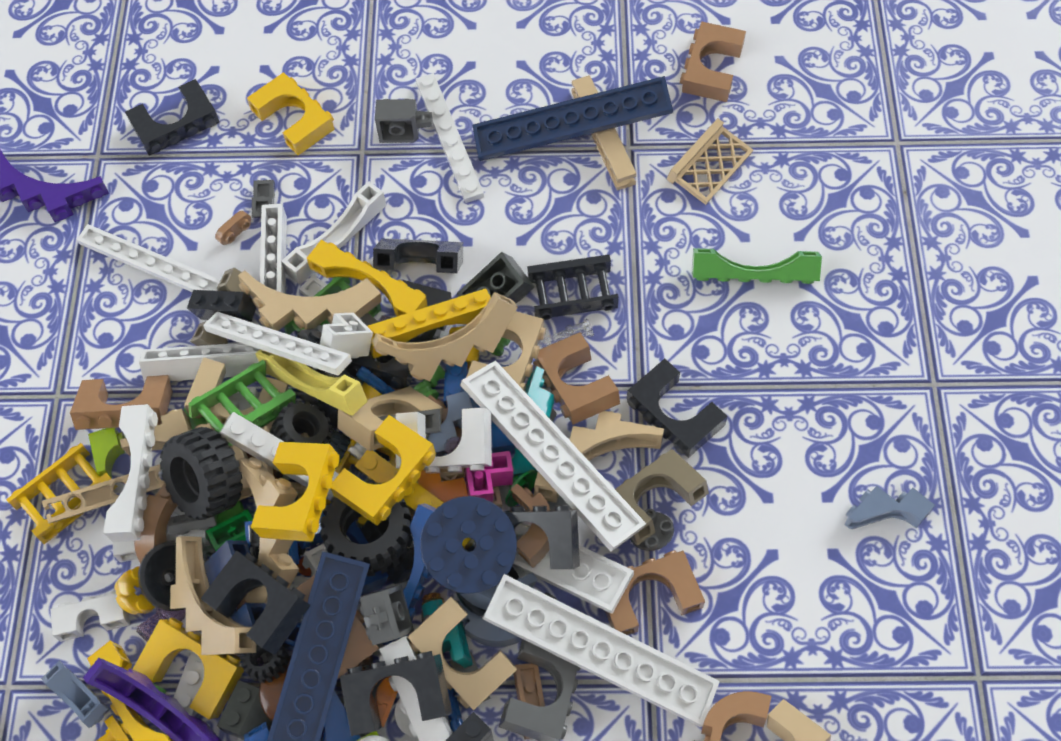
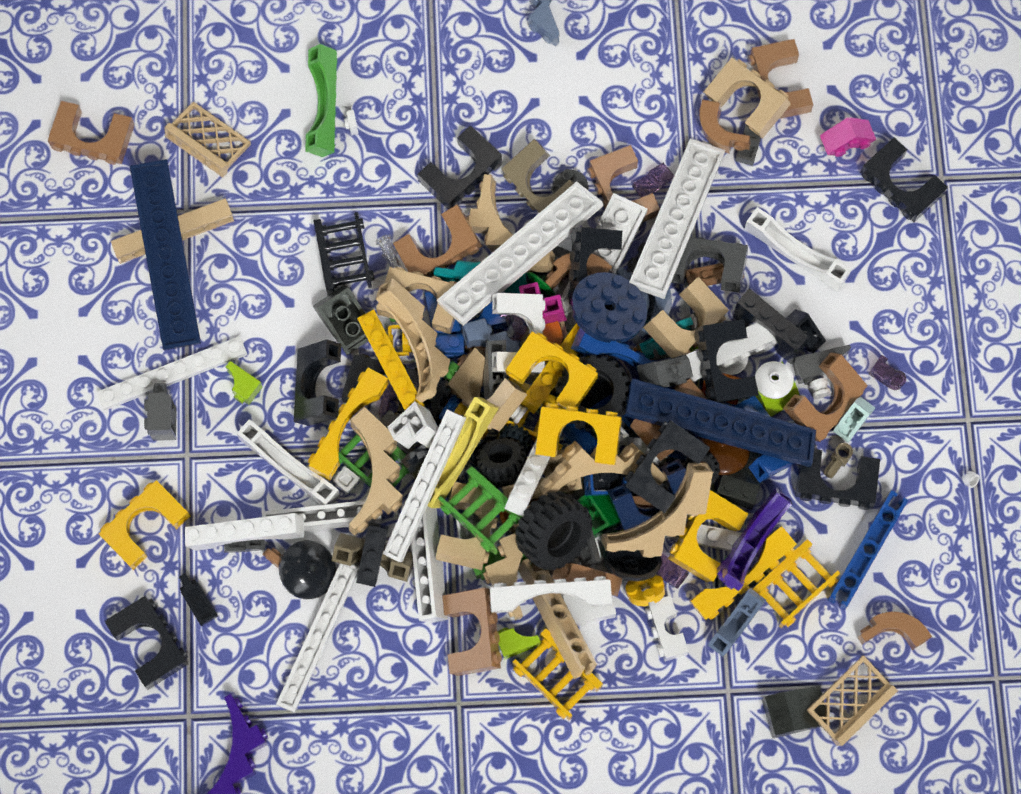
camera: 95 degrees left, 10 degrees up
none -> black hinge [179,573,218,627]
none -> white arch [185,513,304,551]
none -> lime arch [226,361,263,405]
none -> black dish [279,540,336,600]
none -> white plate [344,110,358,135]
none -> clear purple slope [632,162,674,198]

